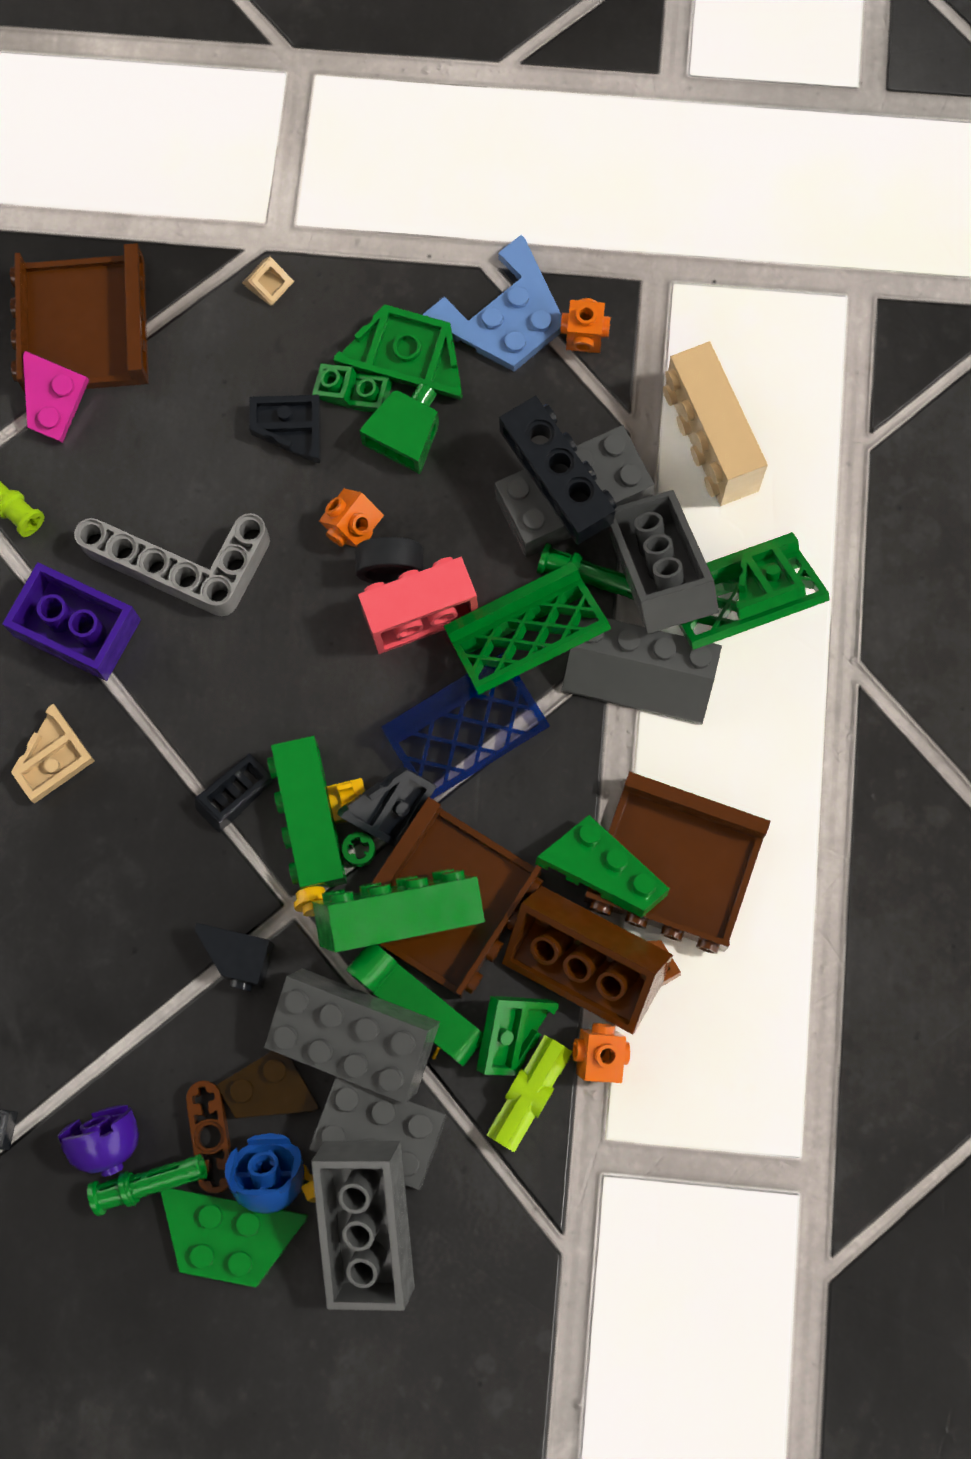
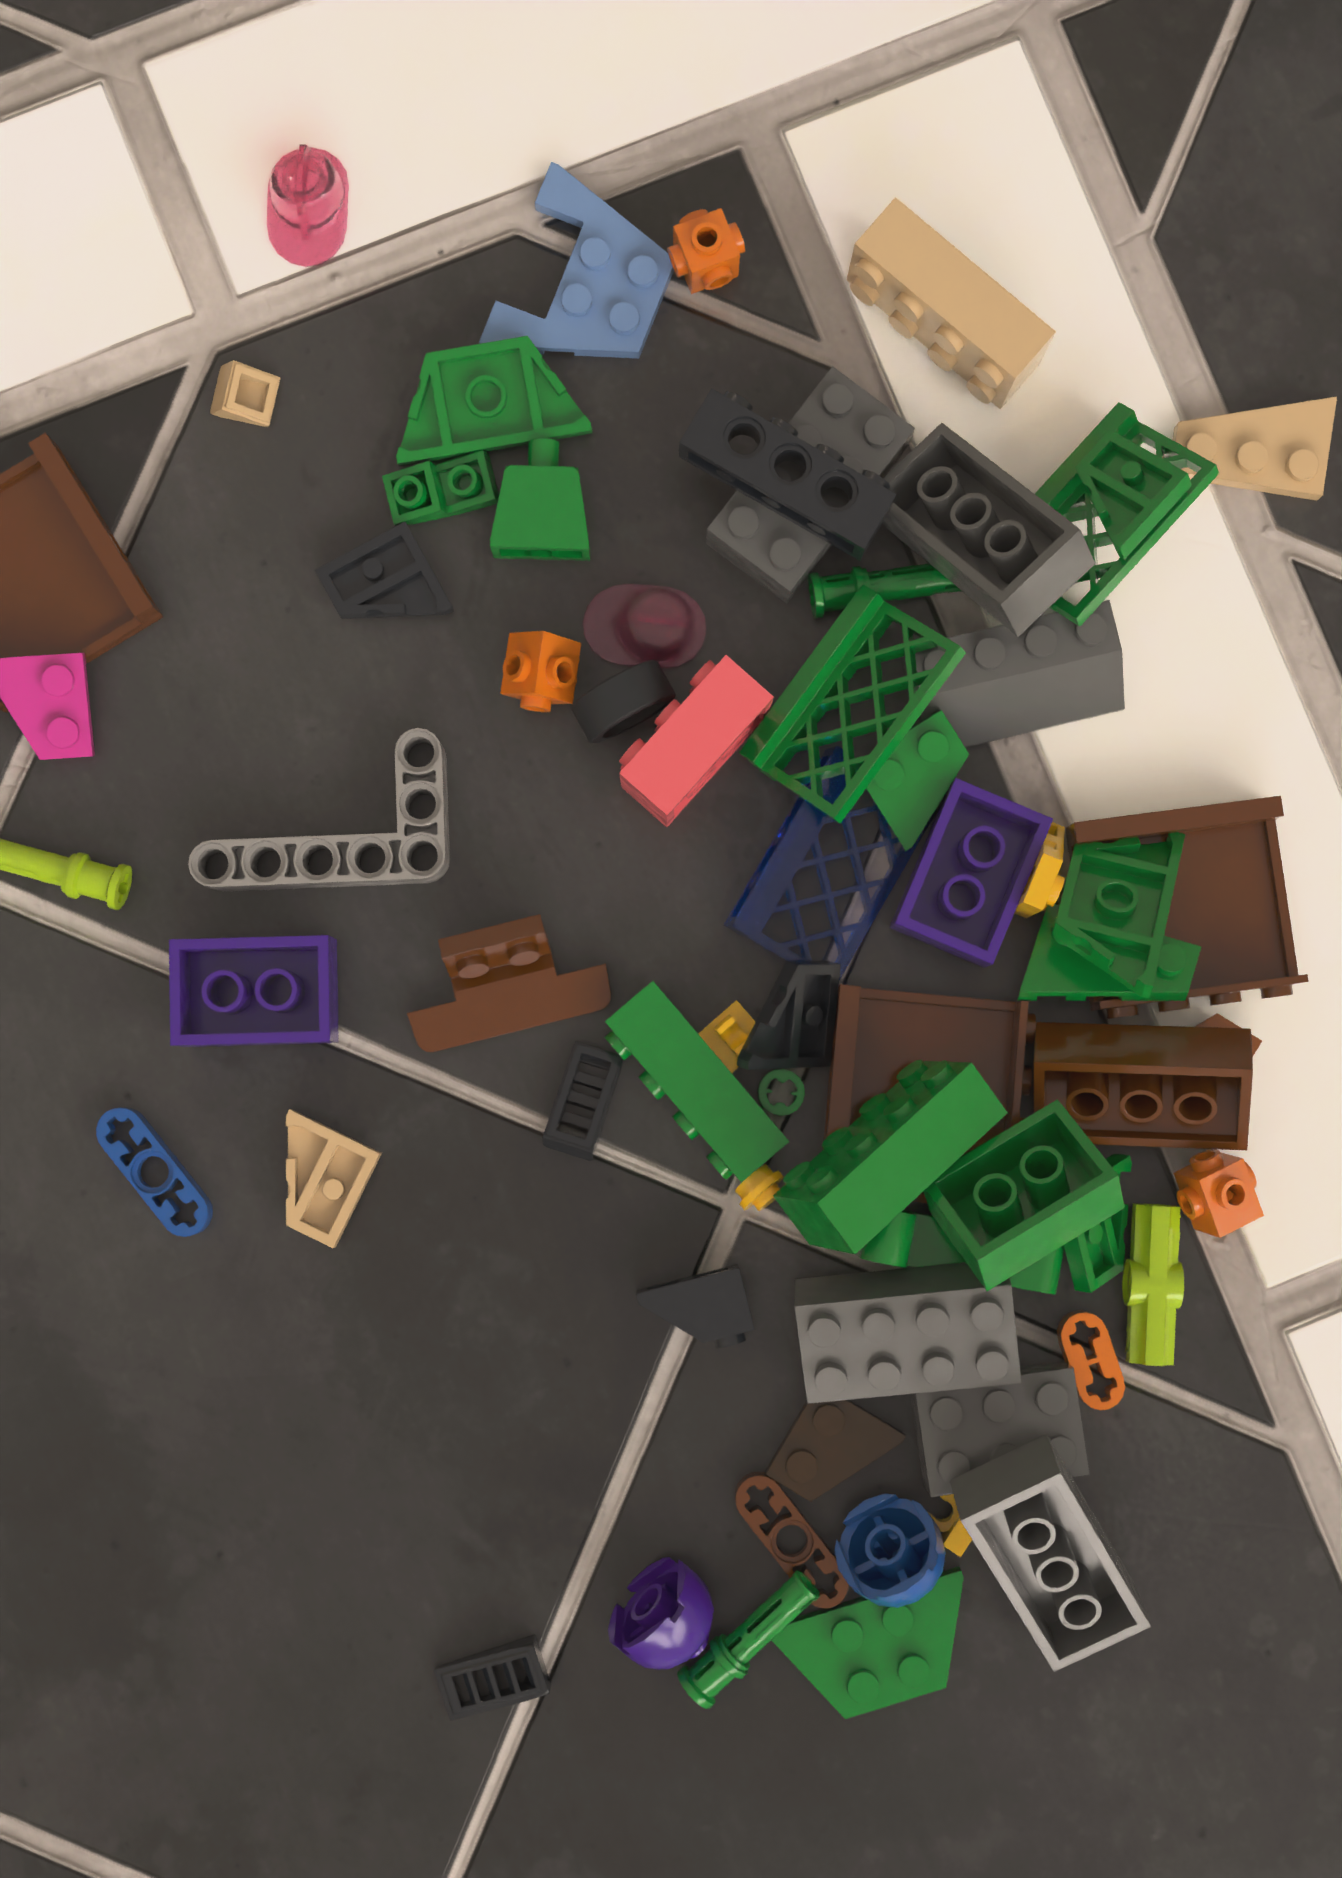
camera: 35 degrees left, 10 degrees up
none -> clear pink piece [266,144,349,267]
none -> reddish brown plate [407,914,611,1052]
none -> clear pink piece [583,584,706,668]
none -> green wing [856,709,969,851]
none -> brick [889,778,1053,968]
none -> green brick [924,1099,1125,1291]
none -> yellow wing [1014,822,1065,918]
none -> green wing [1052,832,1185,999]
none -> orange beam [1057,1310,1125,1410]
none -> tan wing [1172,397,1337,501]

